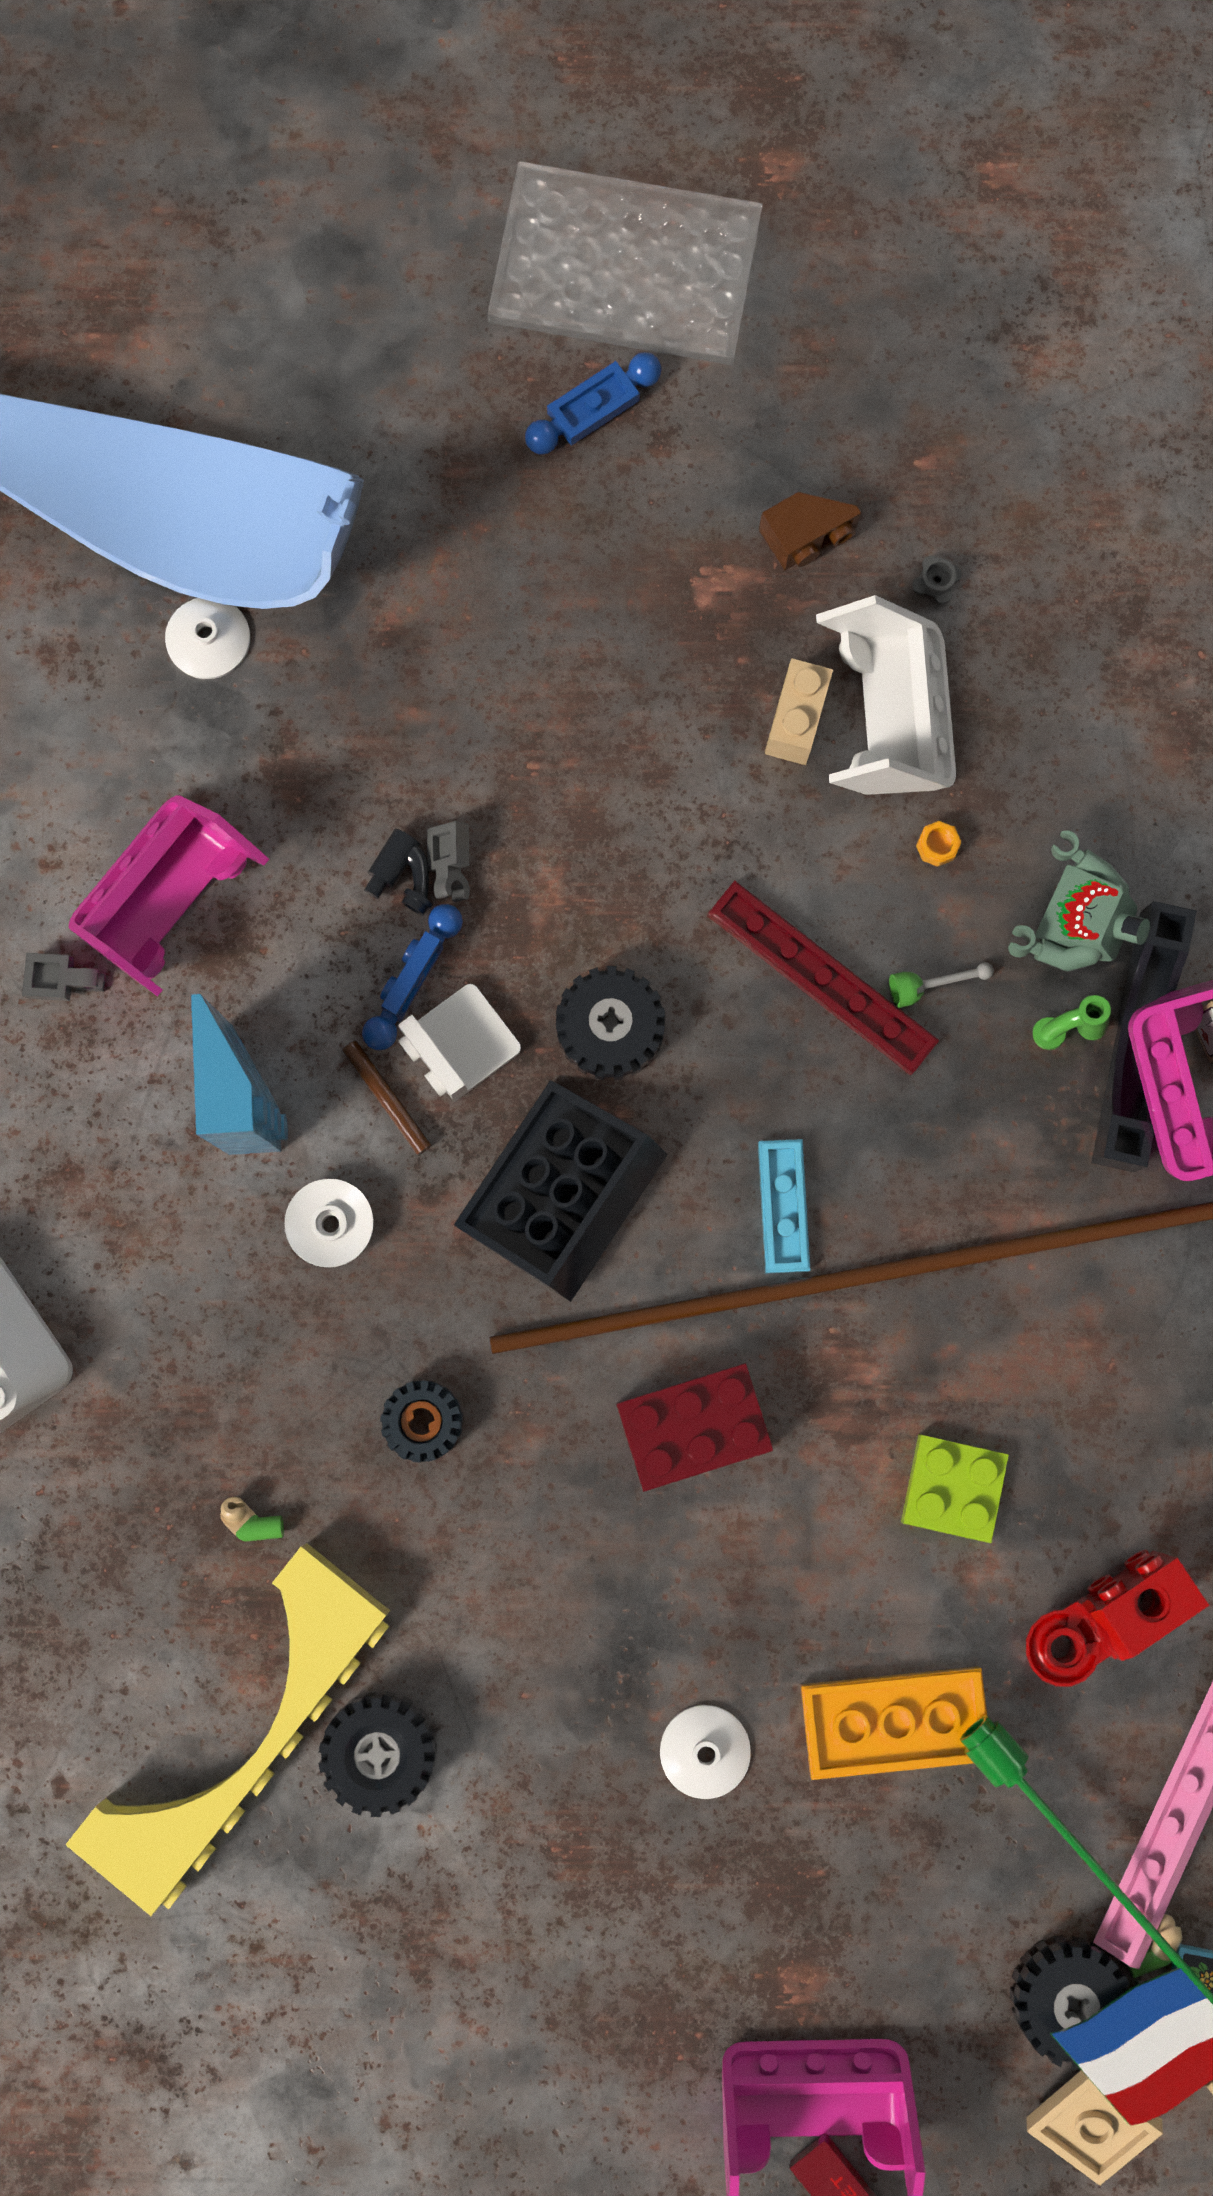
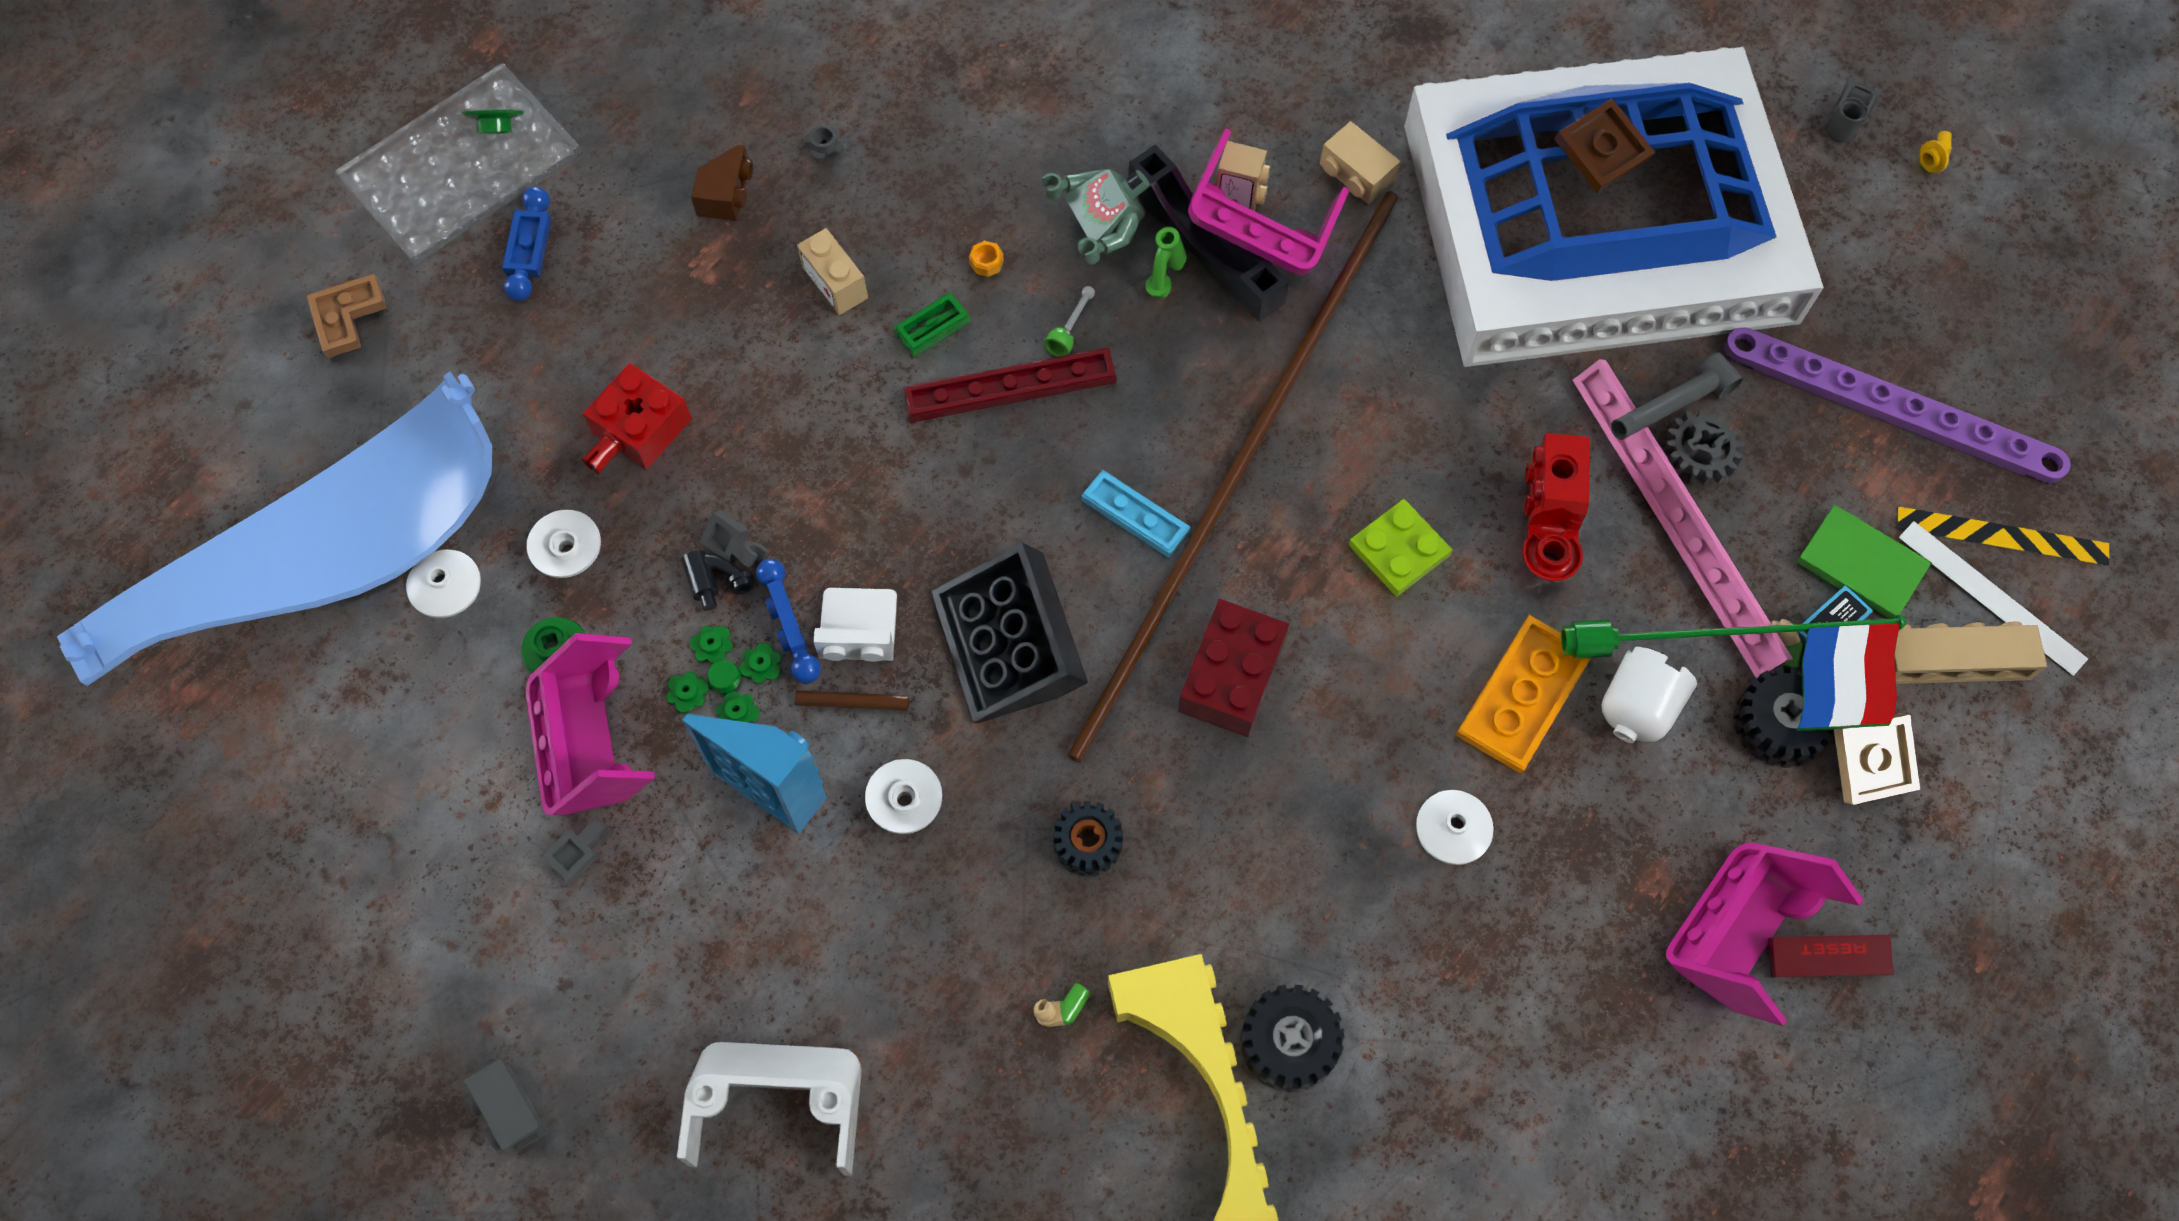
camera: 50 degrees left, 15 degrees down
black wheel [556,966,666,1081] -> none
white windscreen [816,595,956,795] -> none
none -> medium nougat plate [306,273,387,359]
none -> green piece [461,110,524,134]
none -> green piece [521,617,585,673]
none -> white dish [527,510,601,578]
none -> red brick [581,362,692,475]
none -> green plant [666,625,782,723]
none -> green tile [893,292,971,357]
none -> white cylinder [1601,647,1697,743]

